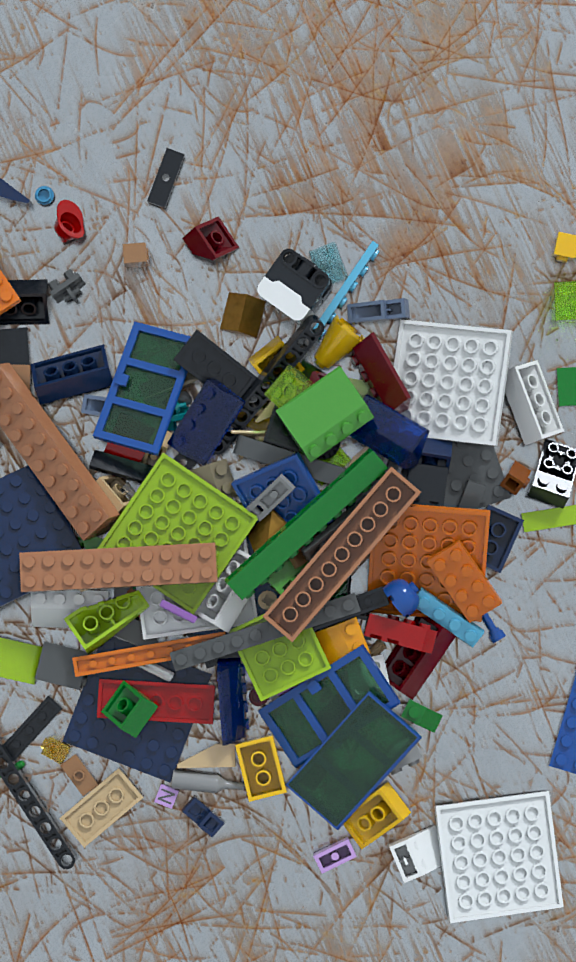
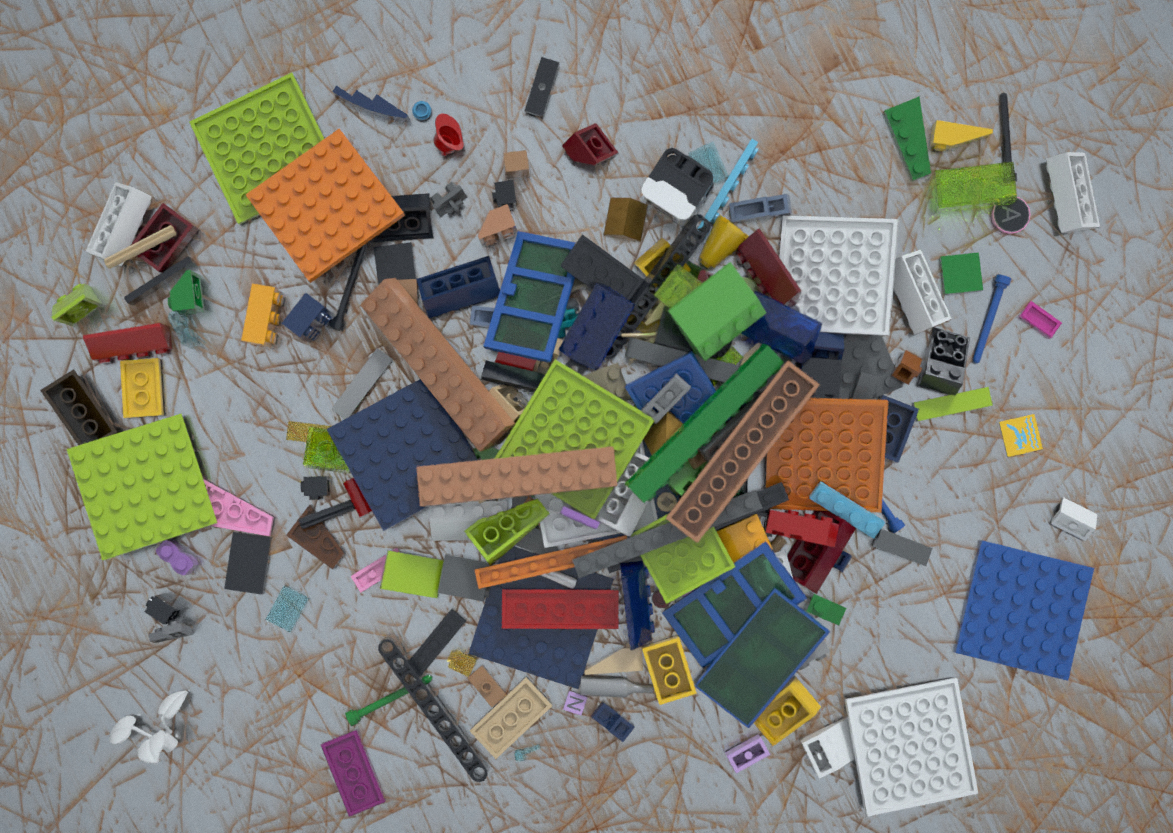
camera: 10 degrees left, 0 degrees up
green slope [101,680,158,738] -> none
blue cylinder [382,579,420,618] -> none
orange plate [427,540,502,623] -> none
none -> nougat slope [478,204,517,246]
none -> black brick [492,180,517,210]
none -> clear light blue hand [514,744,541,762]
none -> dark blue slope [833,551,852,573]
none -> dark grey slope [873,529,932,566]
none -> green wing [883,96,931,181]

